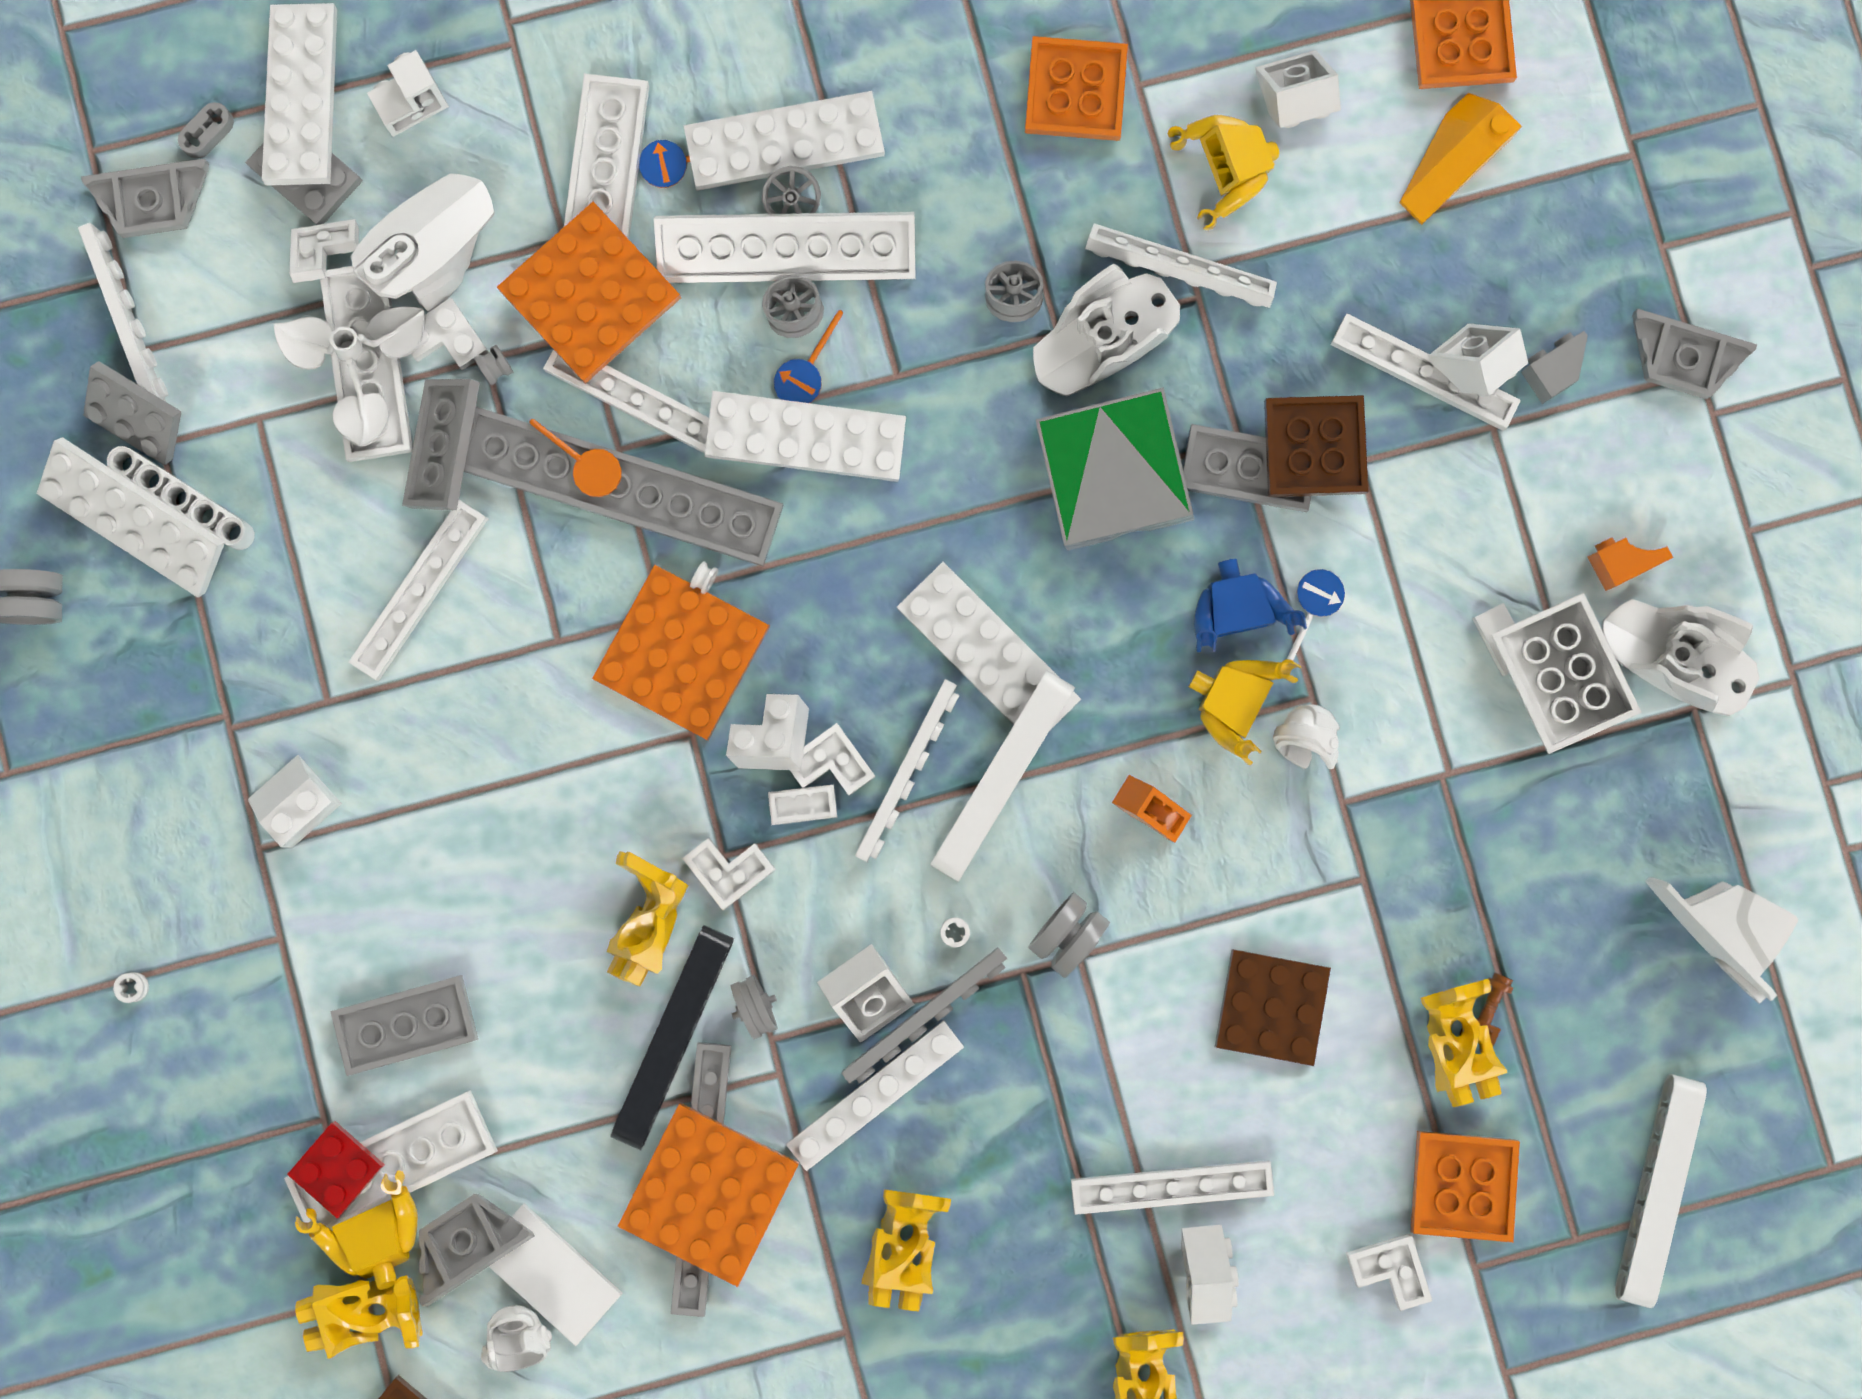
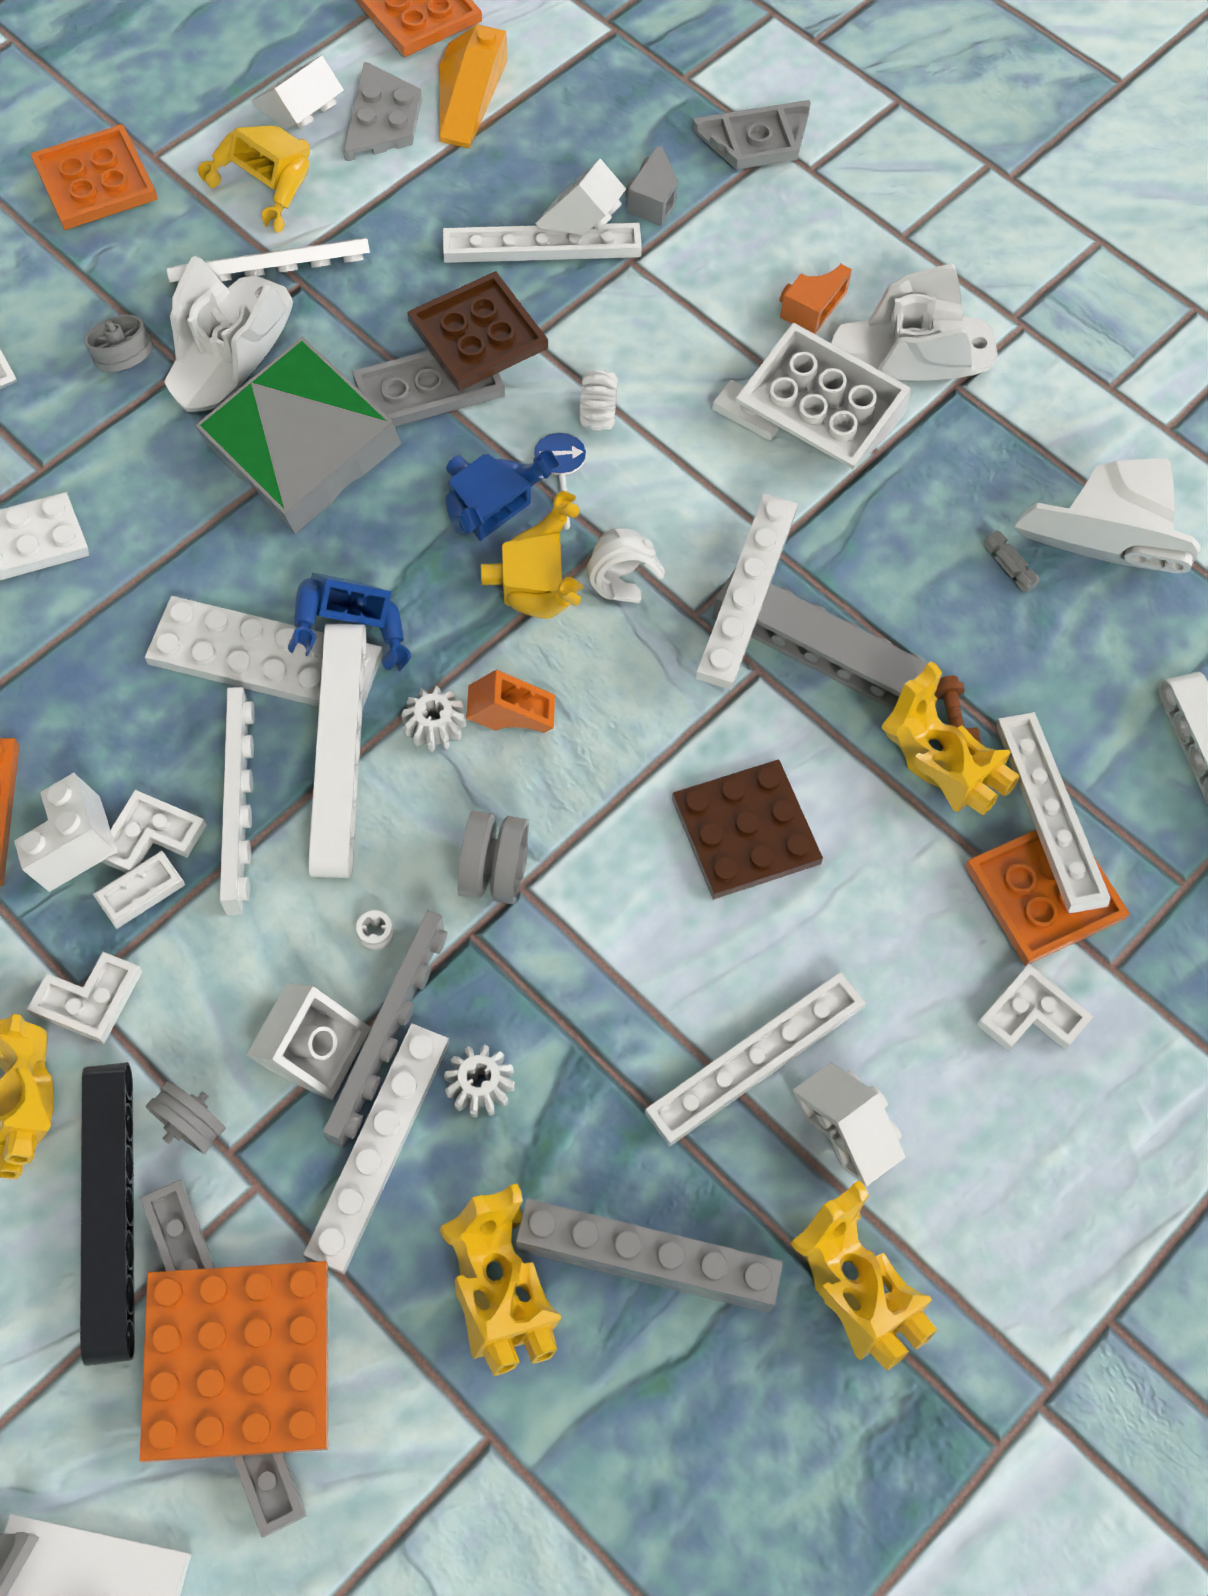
camera: 30 degrees left, 20 degrees down
none -> blue torso [288,573,411,671]
none -> light grey wing [344,62,422,161]
none -> white gear [402,685,467,752]
none -> white gear [444,1045,515,1118]
none -> light grey brick [516,1198,783,1313]
none -> white gear [580,370,618,431]
none -> white plate [696,493,798,690]
none -> light grey brick [712,568,928,710]
none -> light grey axle [984,530,1040,593]
none -> white plate [996,712,1110,914]

